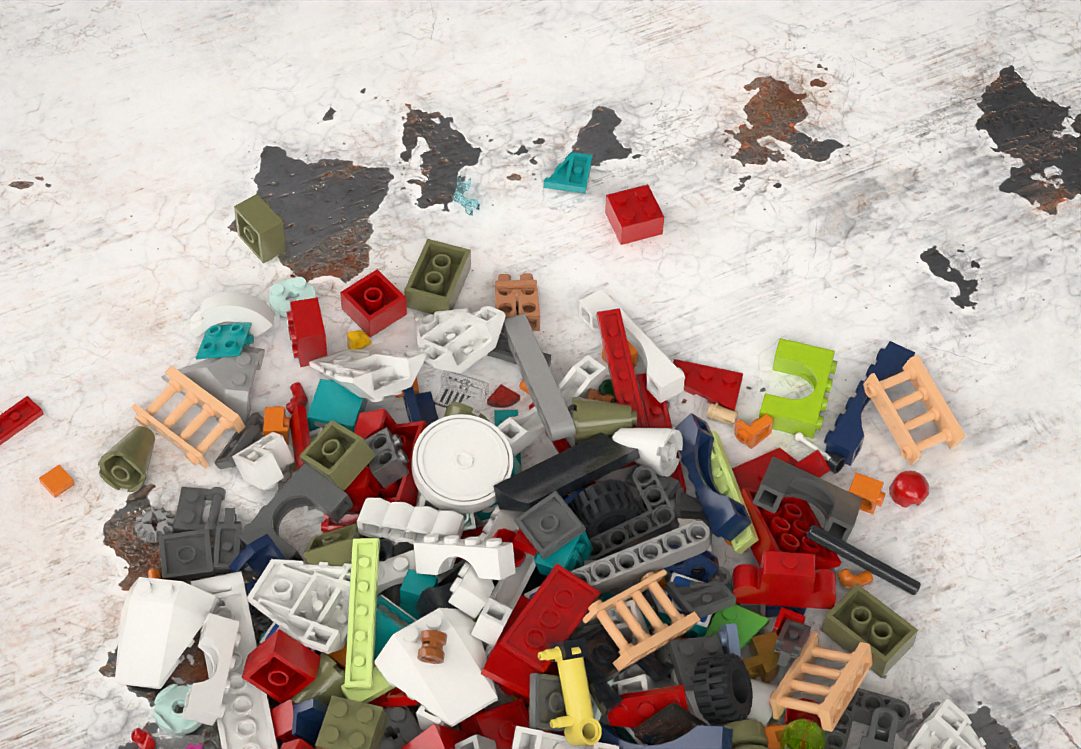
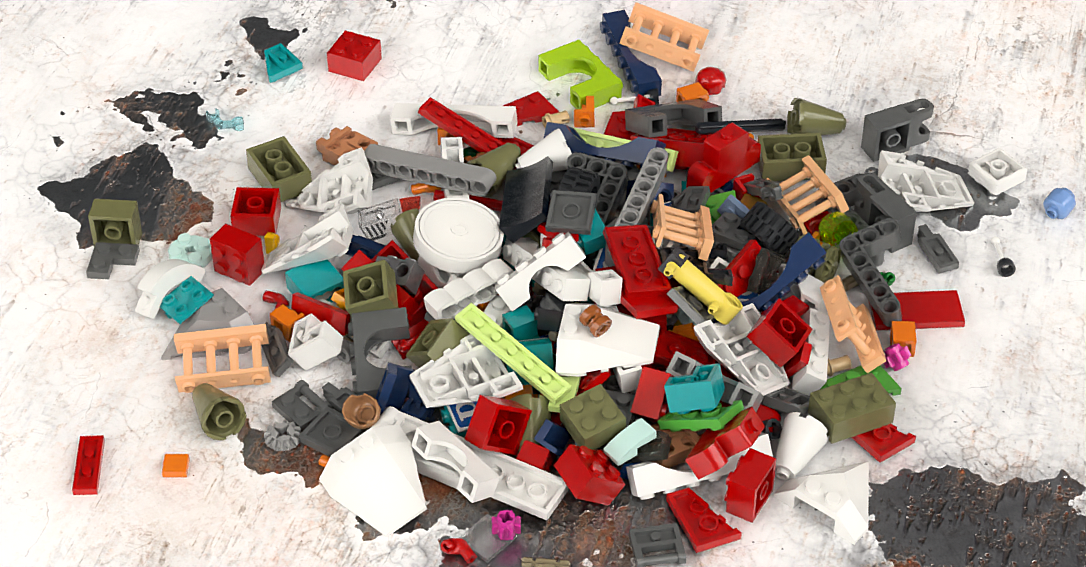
camera: 45 degrees left, 10 degrees down
light aqua plate [154,684,202,738] -> none
none -> dark grey plate [86,242,140,280]
none -> medium nougat hair [342,393,381,429]
none -> olive cone [787,98,846,136]
none -> dark grey brick [861,98,934,162]

